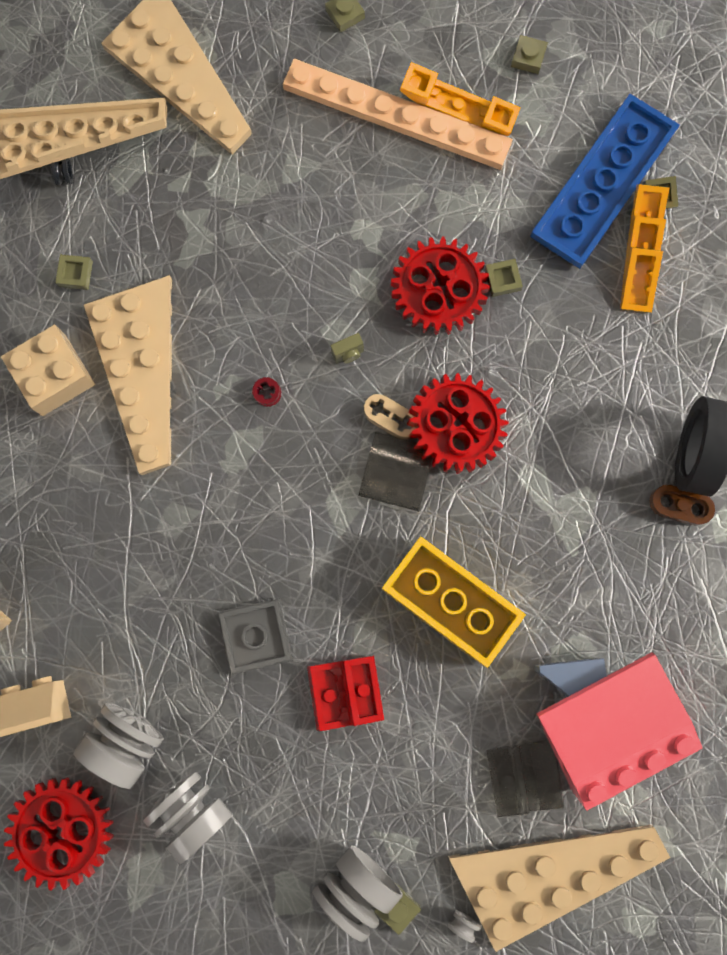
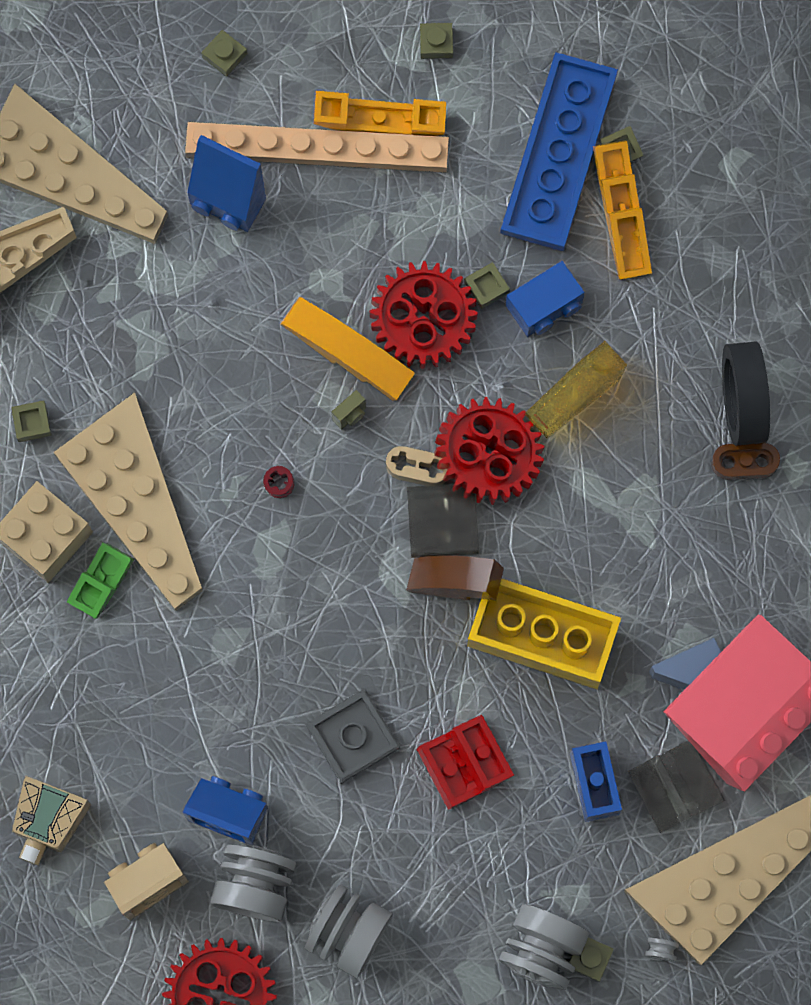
camera: 20 degrees left, 5 degrees down
none -> bright green slope [67,542,134,619]
none -> blue slope [182,776,268,845]
none -> blue slope [187,135,266,232]
none -> light orange slope [280,297,415,401]
none -> reddish brown slope [406,556,504,601]
none -> blue brick [506,261,585,337]
none -> clear yellow slope [525,341,627,439]
none -> blue brick [570,741,622,822]

